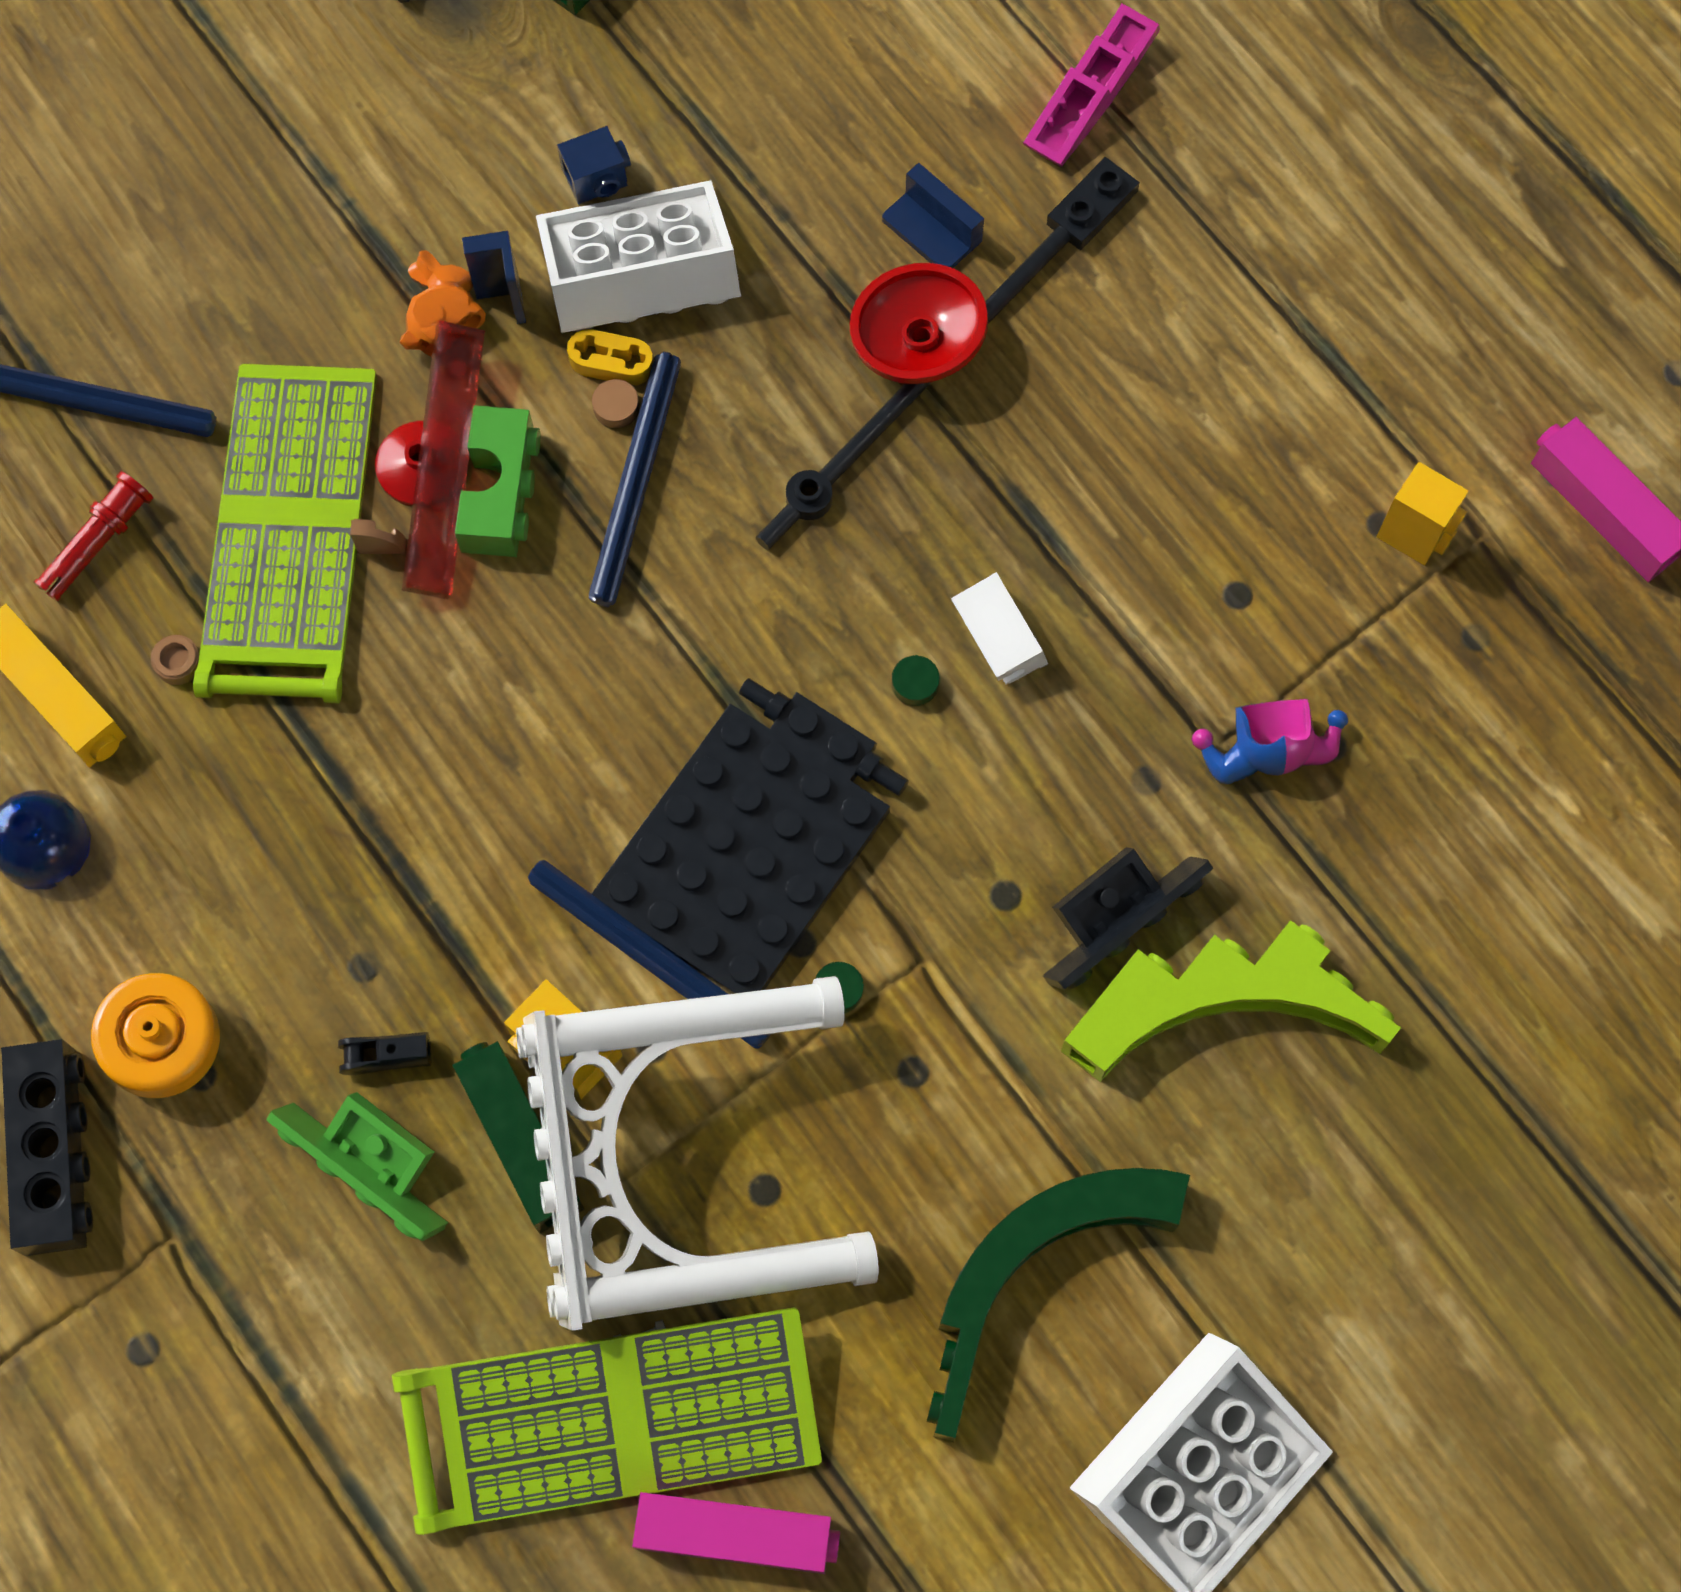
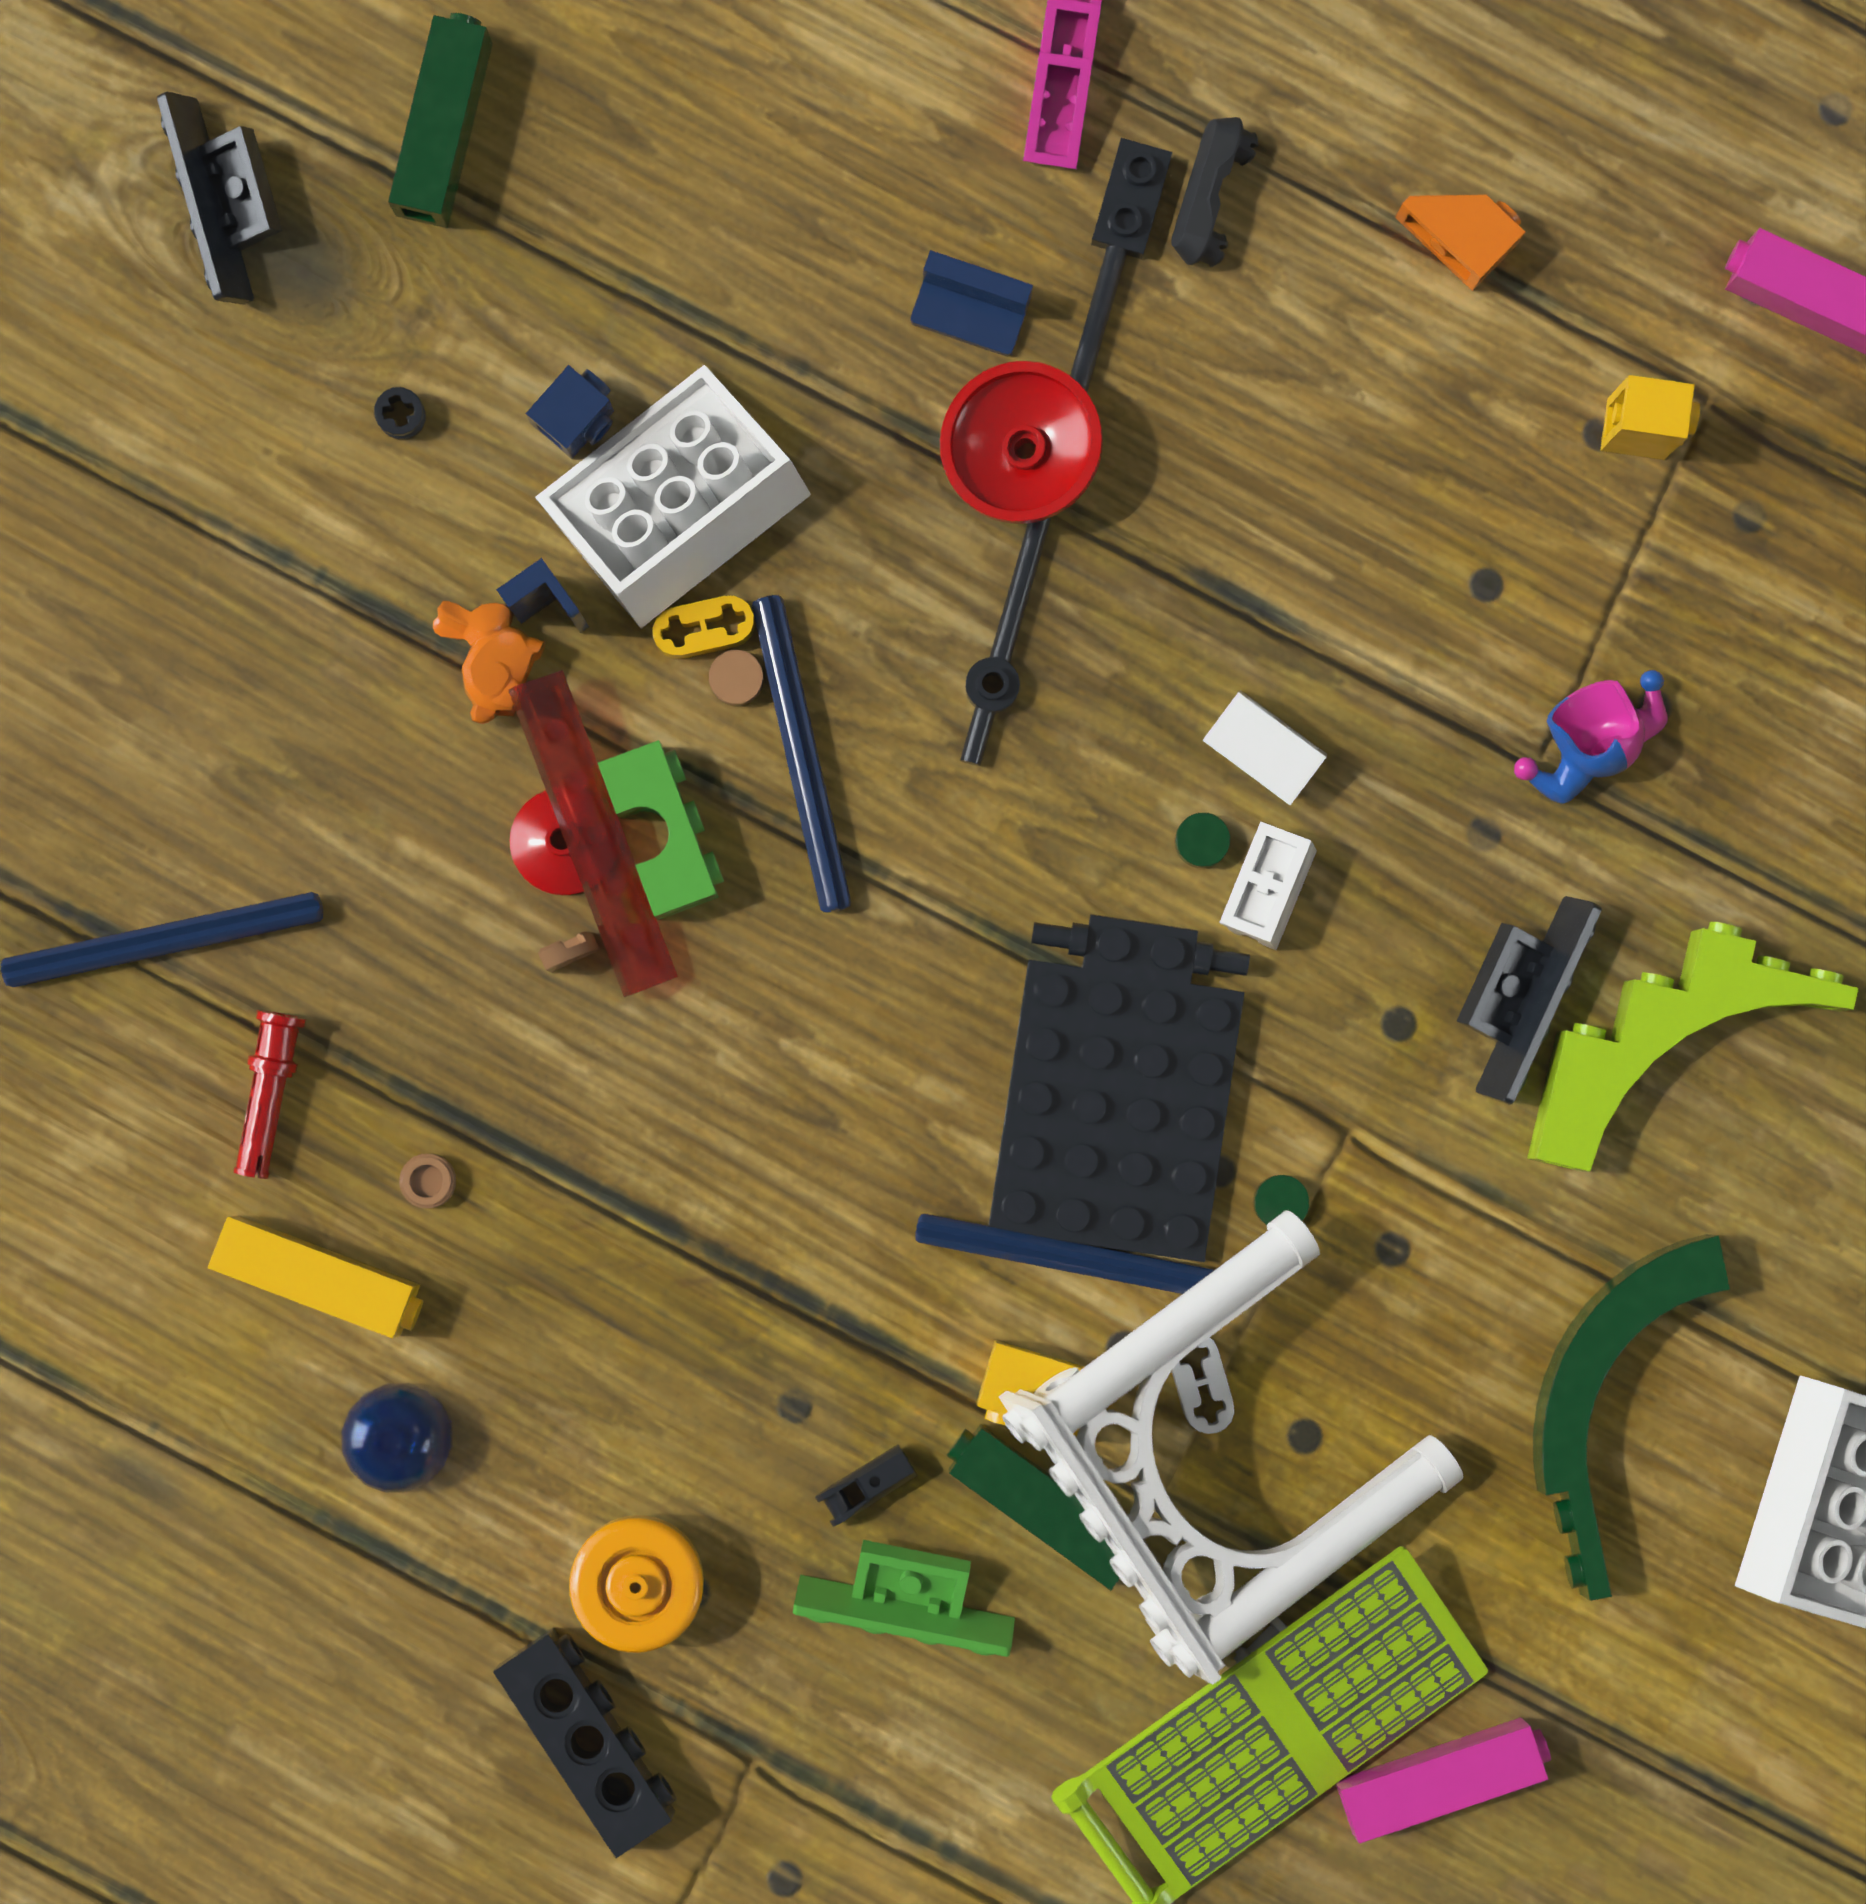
camera: 30 degrees left, 15 degrees up
lime flag [193,364,377,703] -> none
none -> black bush [374,387,426,440]
none -> black piece [1171,117,1259,267]
none -> white beam [1172,1337,1234,1434]
none -> white hinge [1219,822,1317,950]
none -> orange slope [1395,195,1525,291]

